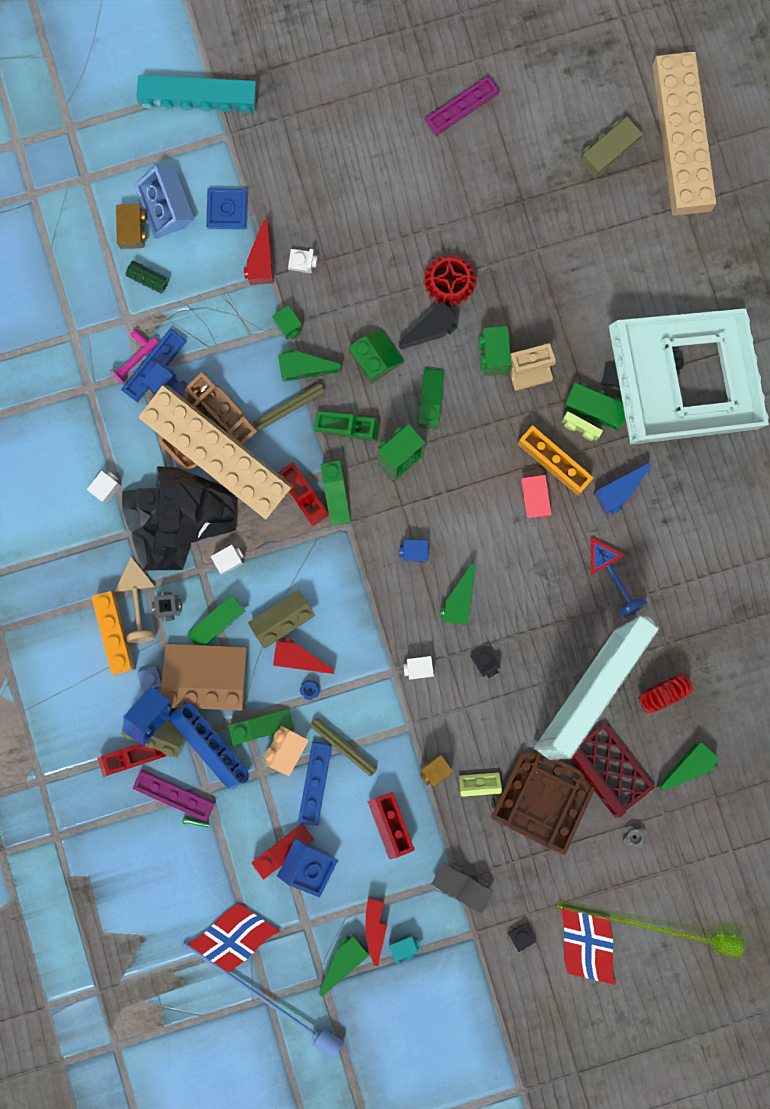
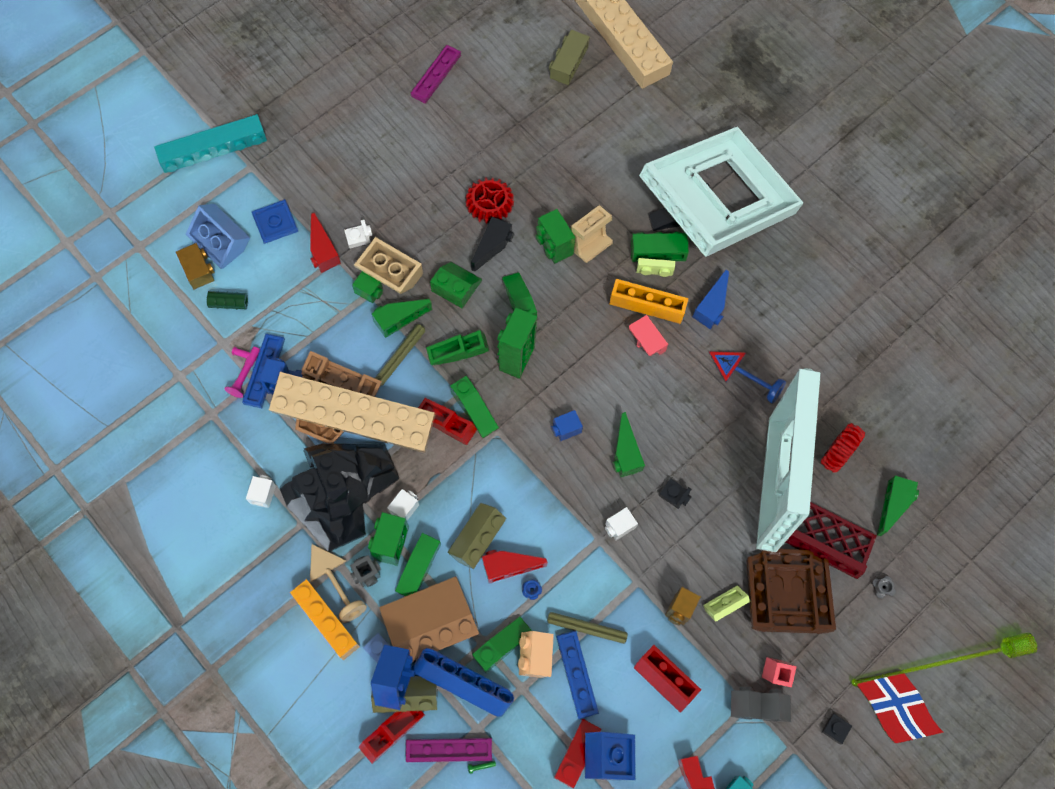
camera: 30 degrees left, 15 degrees down
none -> tan slope [354,237,423,294]
none -> green brick [368,512,409,566]
none -> coral brick [762,657,796,687]

